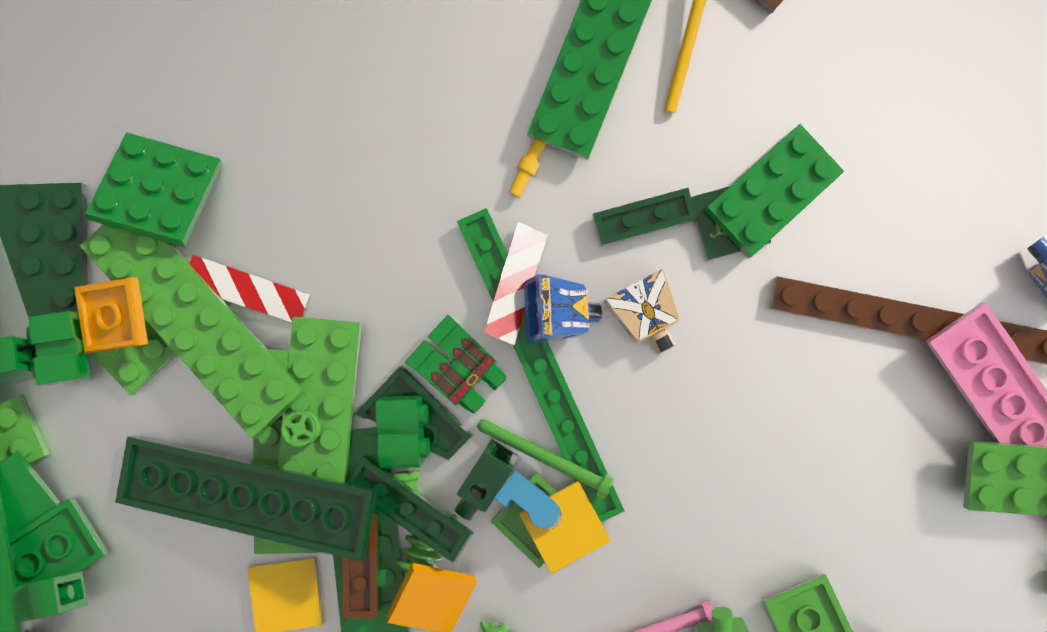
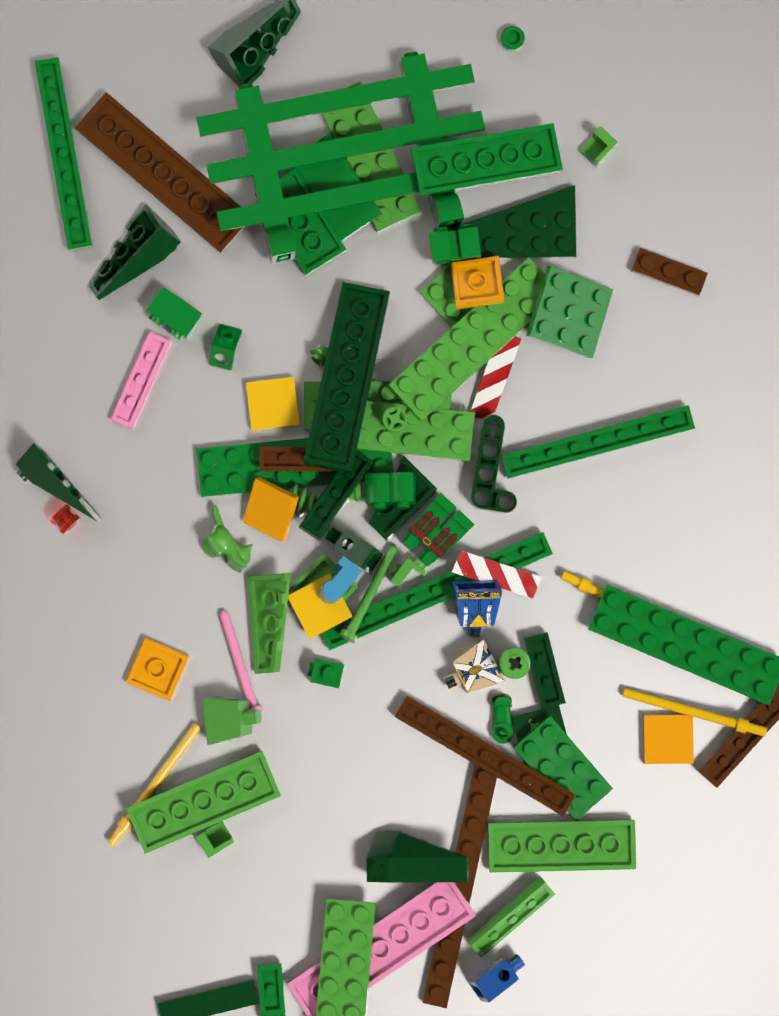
camera: 90 degrees right, 0 degrees up
none -> bright green wing [247,573,291,674]
none -> green bracket [307,658,344,689]
none -> bright green plate [310,344,328,366]
none -> dark green wedge [366,831,469,883]
none -> bright green bracket [390,557,427,587]
none -> reddish brown plate [394,696,576,817]
none -> bright green plate [466,877,555,958]
none -> dark green beam [470,415,517,514]
none -> bright green plate [488,820,636,873]
none -> green piece [492,694,514,744]
none -> bright green piece [498,648,530,679]
none -> green plate [501,405,695,479]
none -> reddish brown plate [631,248,708,297]
none -> light orange tile [643,715,694,764]

